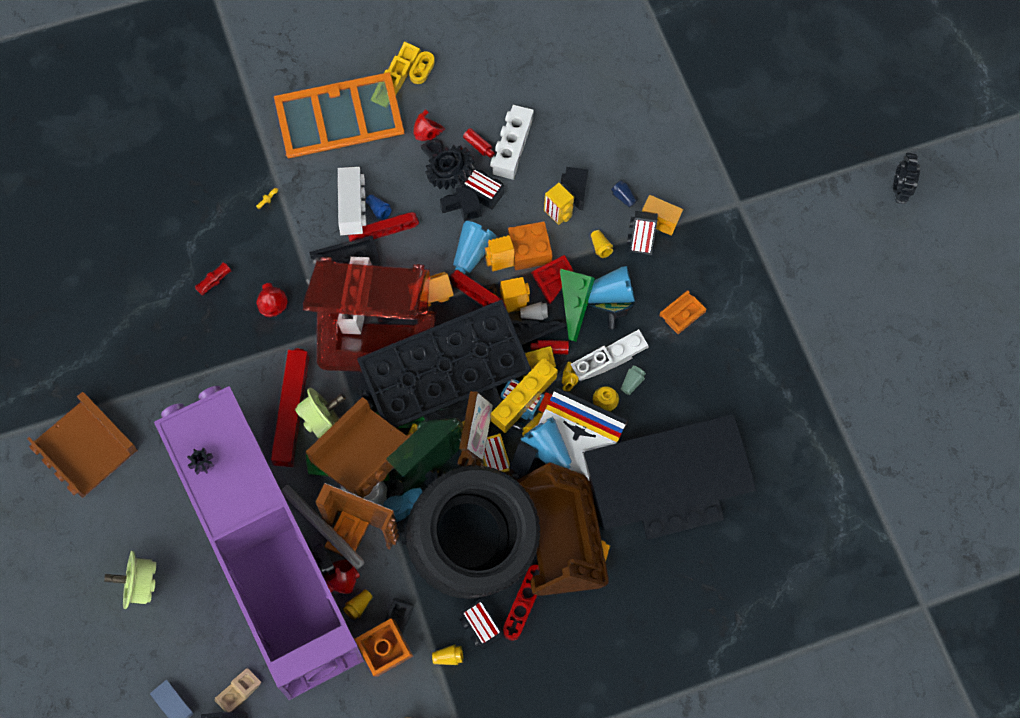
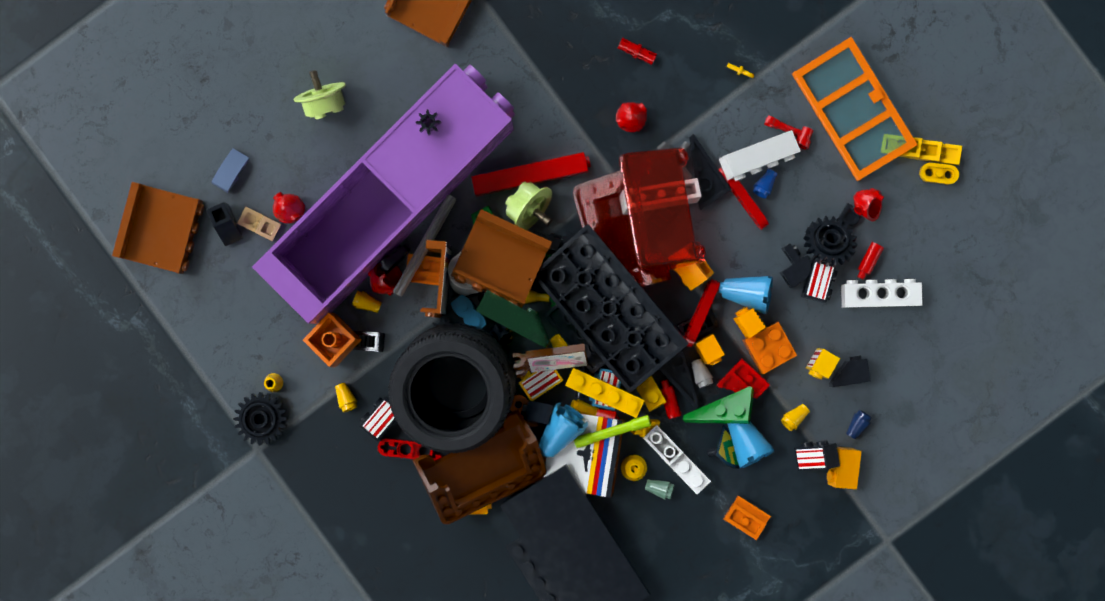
camera: 75 degrees right, 20 degrees up
none -> red helmet [273,192,305,224]
none -> lime piece [574,415,651,448]
none -> red brick [764,115,813,150]

